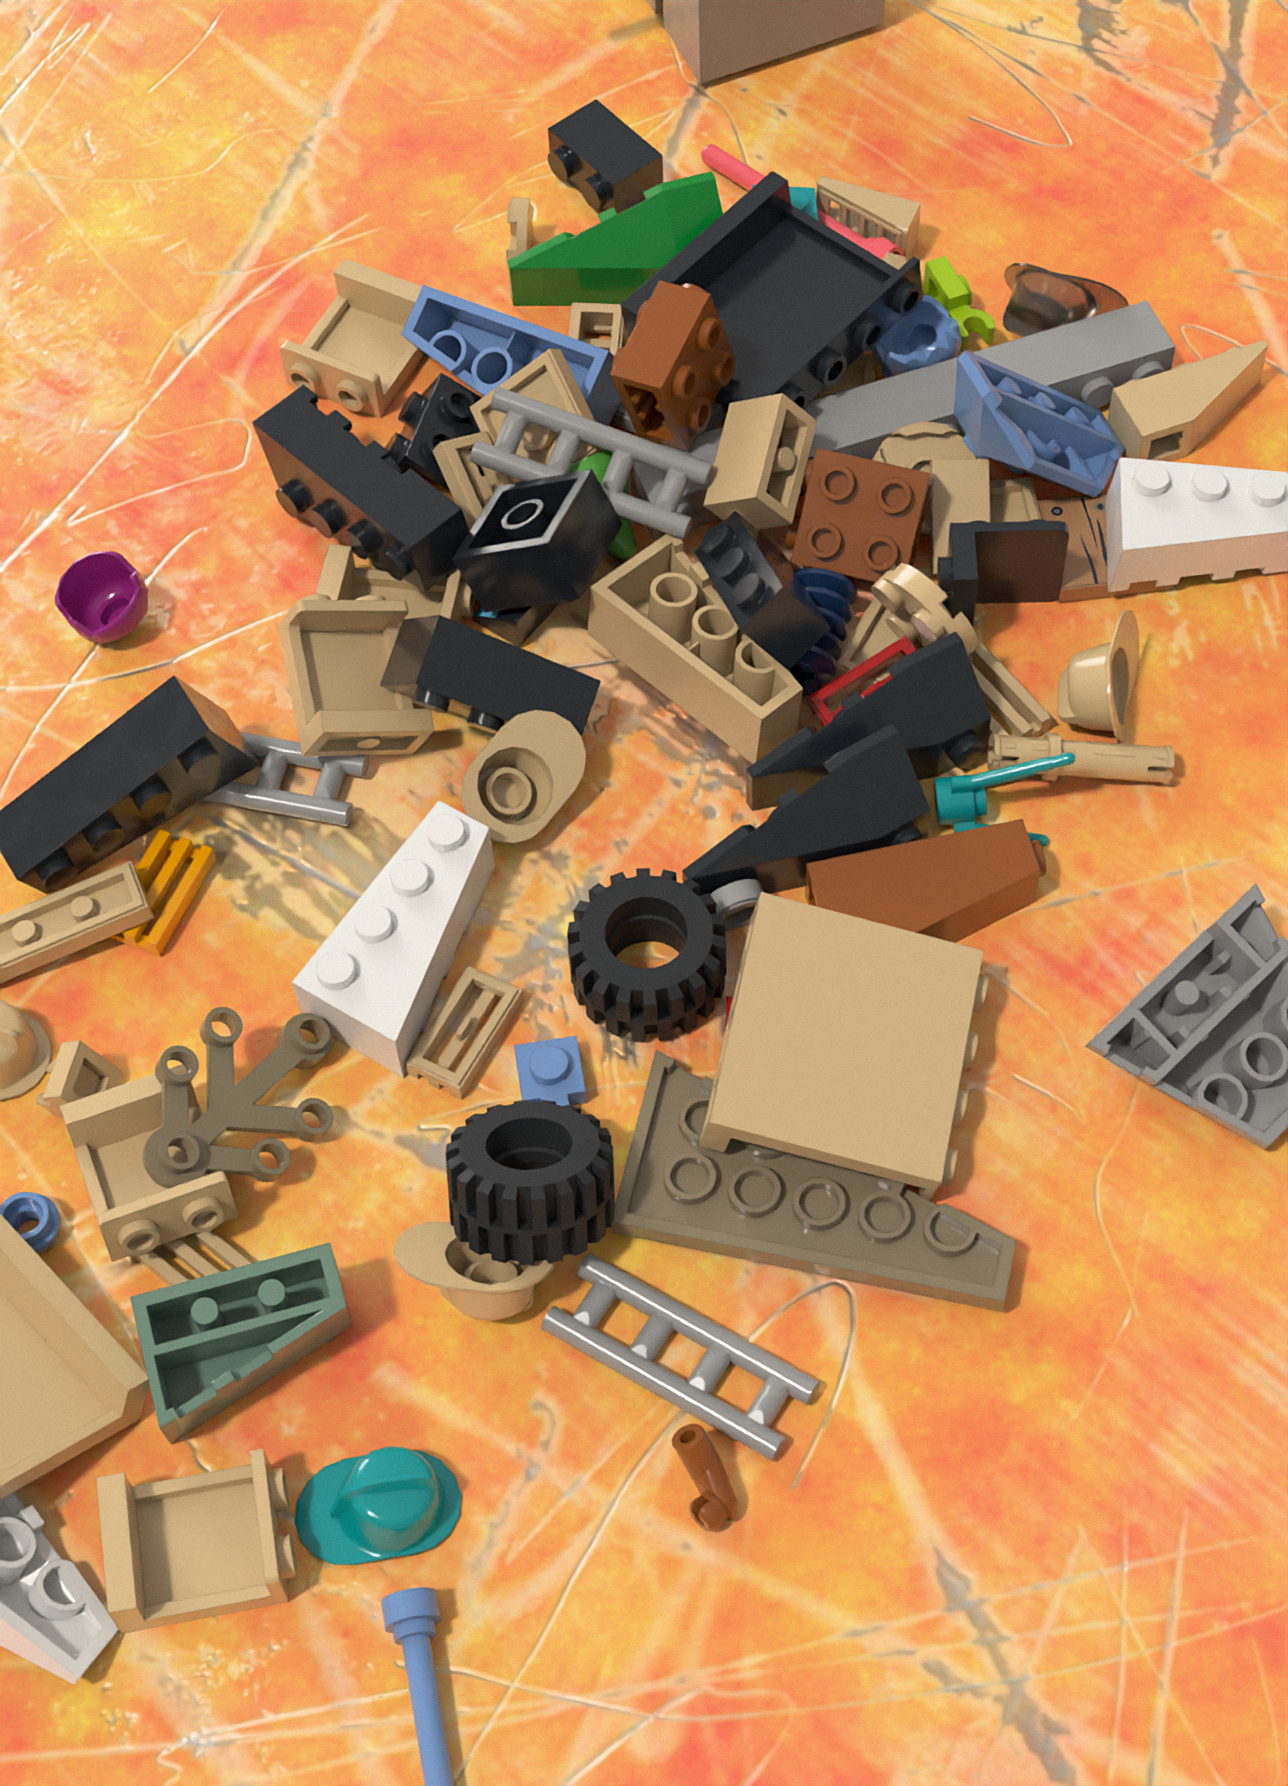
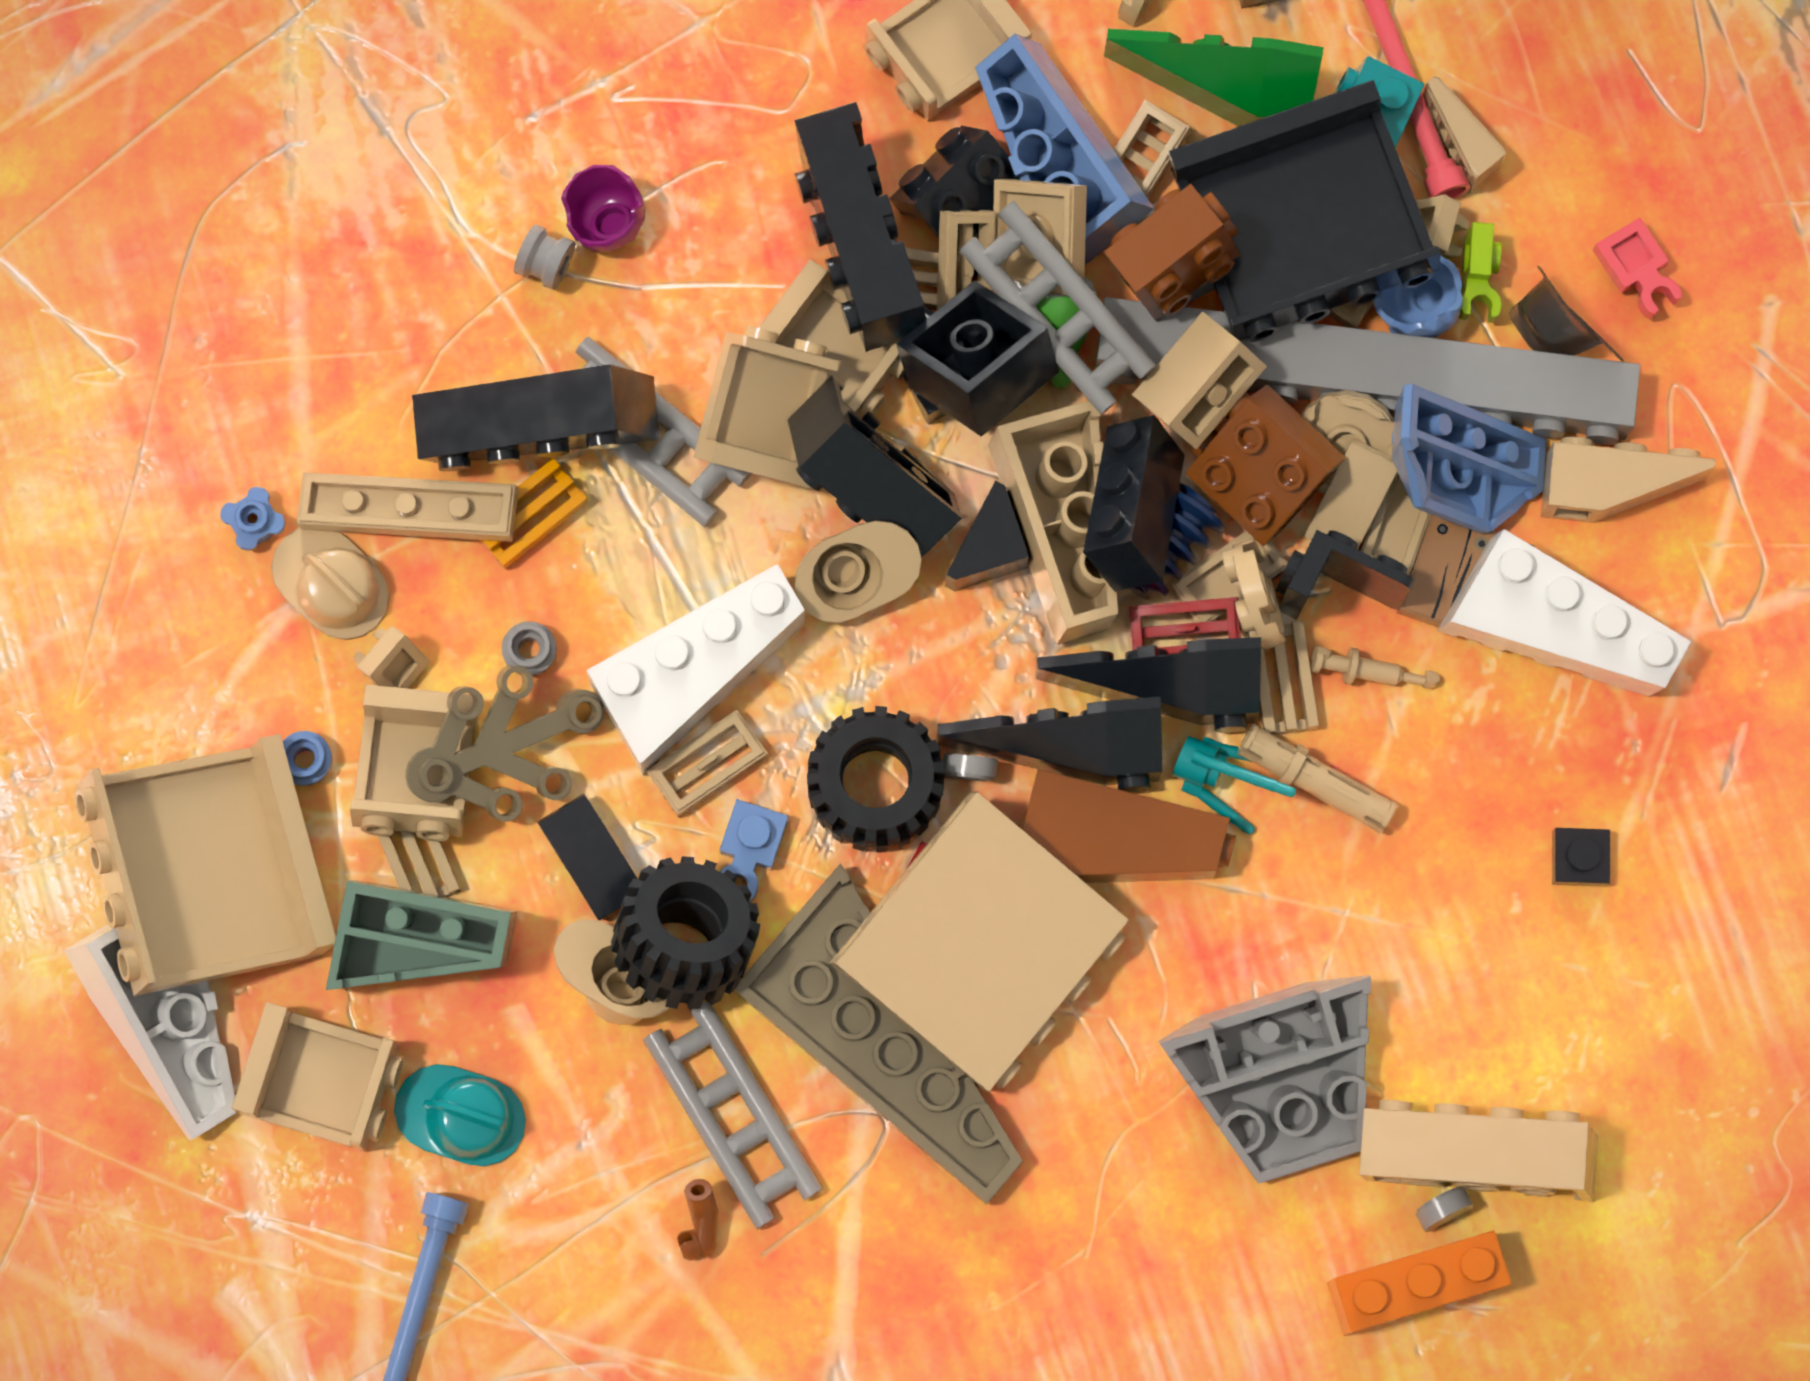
camera: 20 degrees right, 20 degrees up
tan piece [1058,610,1139,744] -> none
none -> light grey plate [502,622,557,676]
none -> light grey wheel [514,224,576,290]
none -> black slope [537,793,638,920]
none -> black slope [945,481,1029,591]
none -> tan piece [1310,645,1440,689]
none -> coral plate [1592,218,1682,319]

